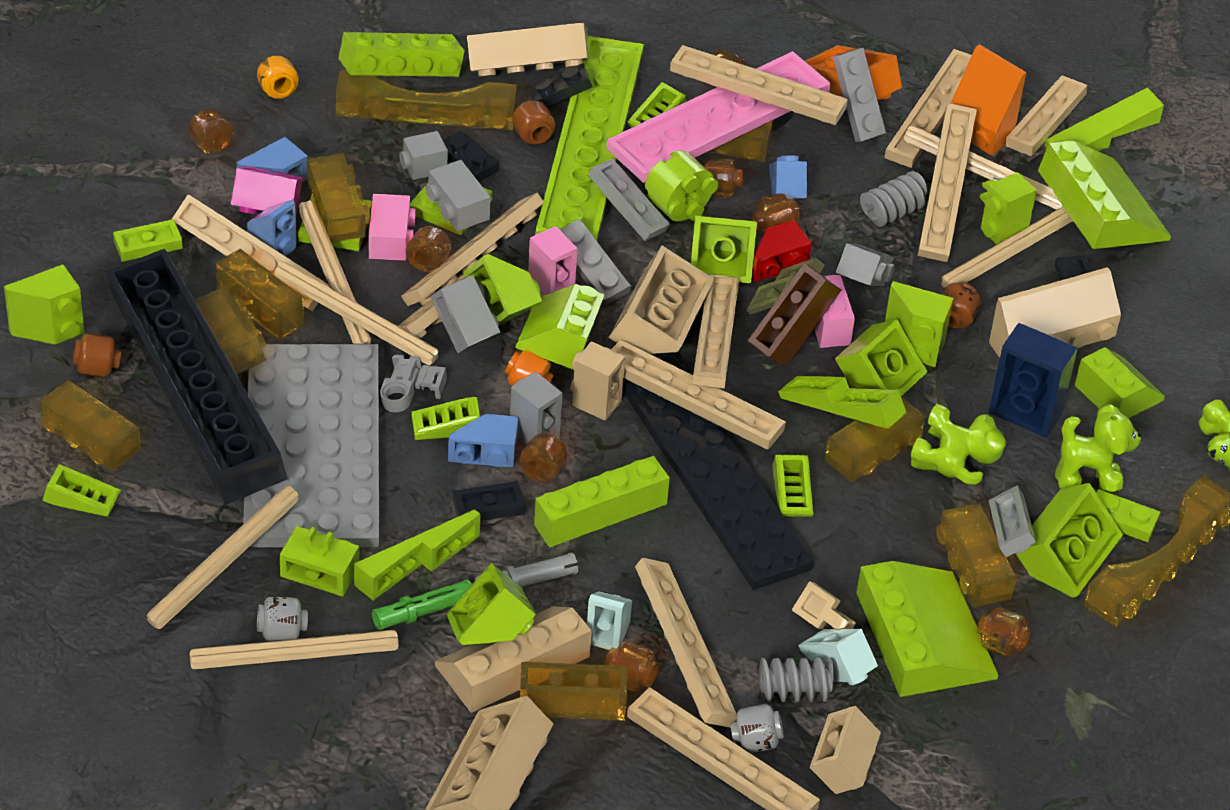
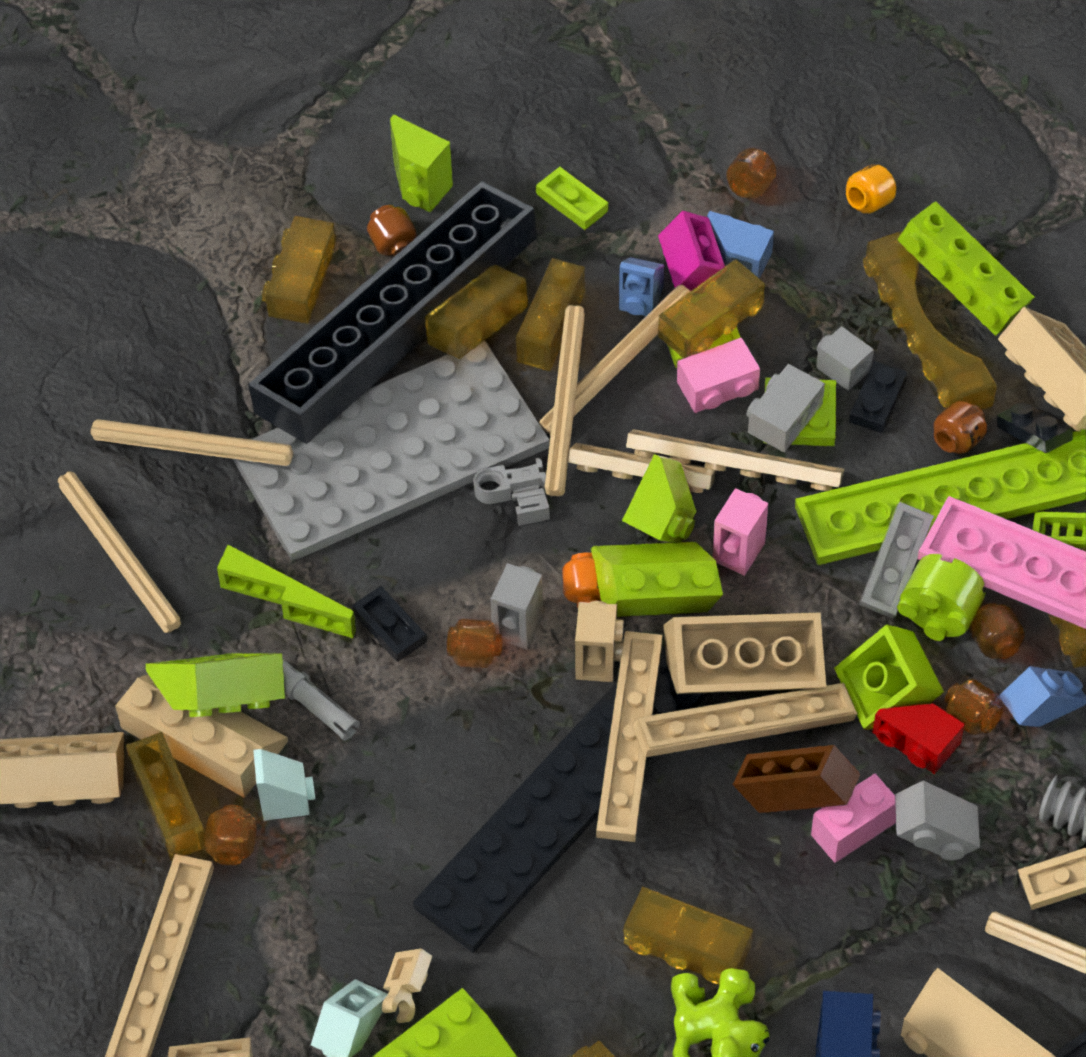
camera: 70 degrees right, 10 degrees up
lime slope [43,464,121,517] -> none
tan plate [171,194,330,312] -> none
light grey head [257,596,308,641] -> none
lime brick [280,526,359,597] -> none
bright green pin [372,579,472,631] -> none
clear orange head [406,226,451,272] -> none
lime slope [411,397,480,440] -> none
light grey brick [430,275,500,353] -> none
medium blue slope [448,414,518,468] -> none
lime brick [534,456,670,548] -> none
light grey plate [560,219,631,307] -> none
tan plate [635,558,737,728] -> none
light grey head [730,704,784,753] -> none
olive slope [746,258,825,315] -> none
light grey piece [759,658,833,702] -> none
lime slope [772,455,813,517] -> none
lime slope [778,376,907,429] -> none
lime slope [835,319,927,396] -> none
lime slope [885,281,954,367] -> none
dark orange head [942,282,981,329] -> none

